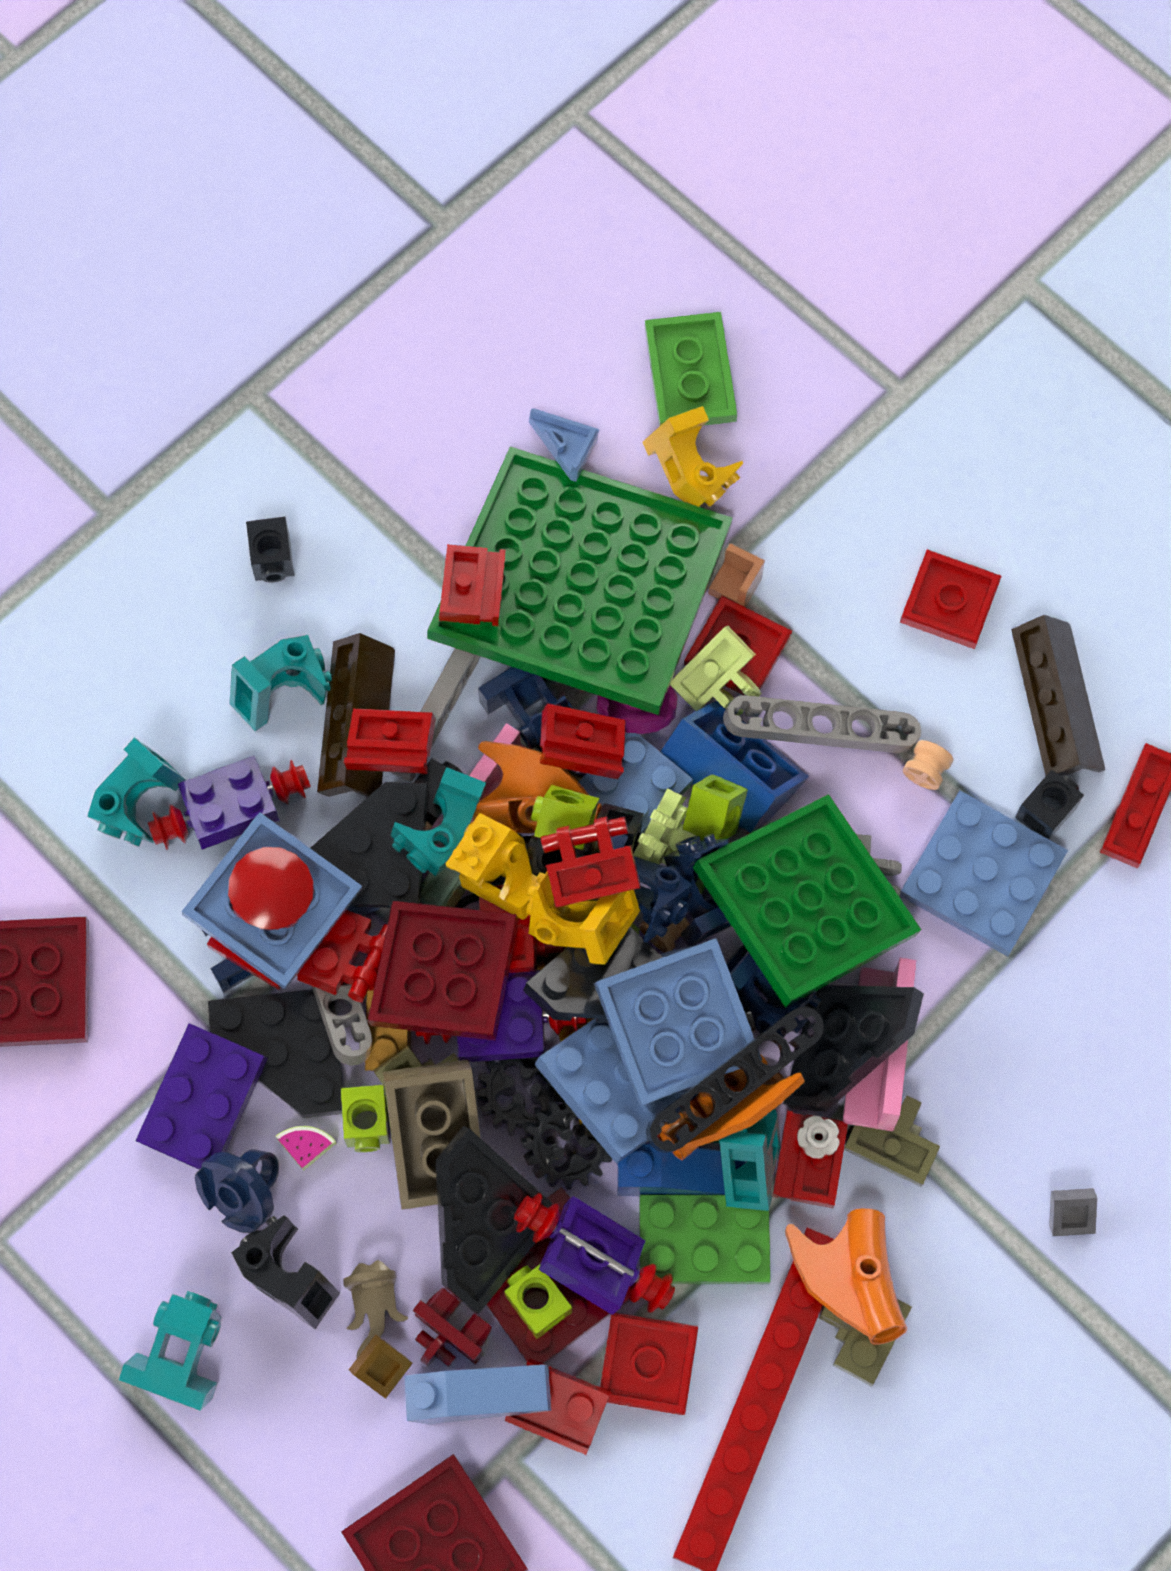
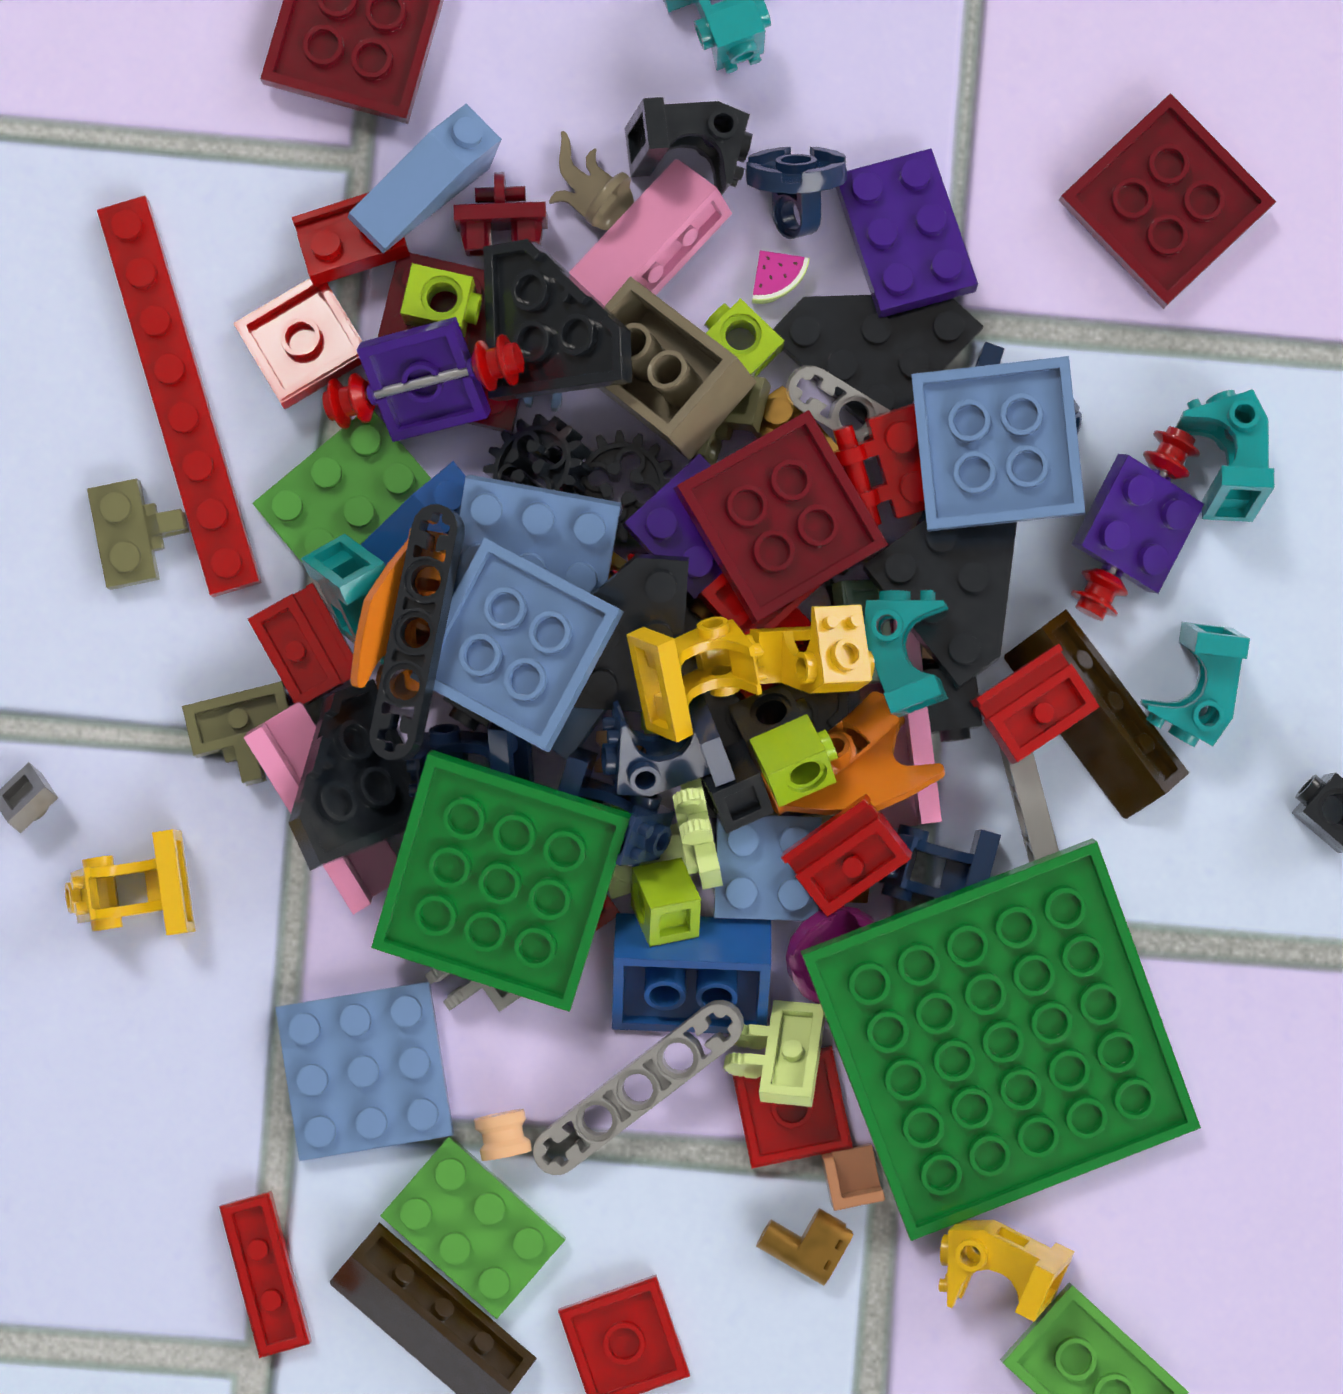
camera: 140 degrees right, 15 degrees up
red dish [228,847,313,930] -> none
pearl gold plate [348,1334,413,1399] -> none
red plate [439,544,506,626] -> none
medium blue tile [528,408,600,482] -> none
red plate [541,816,641,908] -> none
orange pin [785,1208,907,1345] -> none
white plate [797,1116,840,1159] -> none
black brick [1015,770,1084,840] -> none
none -> yellow tile [65,829,196,935]
none -> bright green plate [380,1136,566,1319]
none -> bright pink panel [569,159,732,306]
none -> pearl gold piece [756,1208,854,1286]

